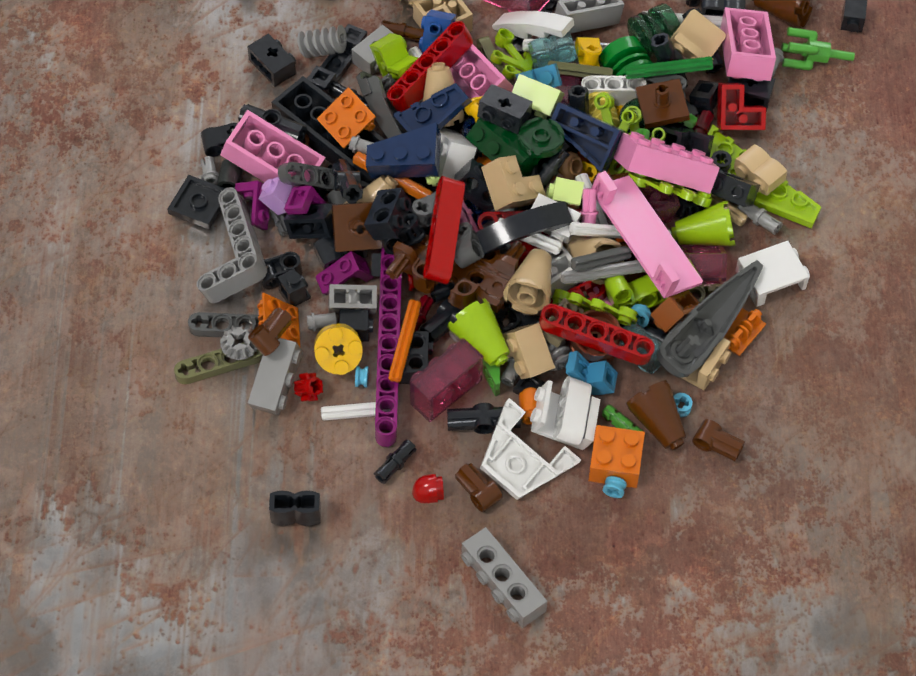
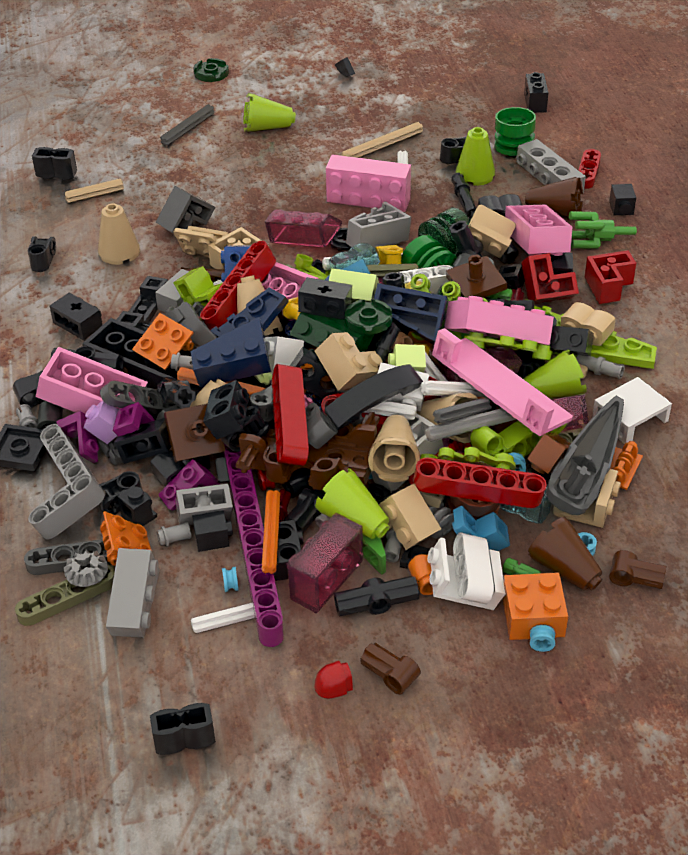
camera: 10 degrees left, 15 degrees down
reddish brown piece [248,307,292,356] -> none
red gear [294,372,323,402] -> none
light grey piece [297,25,347,58] -> none
yellow brick [314,323,363,375] -> none
black pin [374,439,417,484] -> none
light grey brick [461,527,547,628] -> none
white wing [480,398,581,500] -> none
white slope [492,11,574,39] -> none
bright pink axle [580,188,599,224] -> none
green axle [625,56,713,79] -> none
none -> red brick [584,250,636,304]

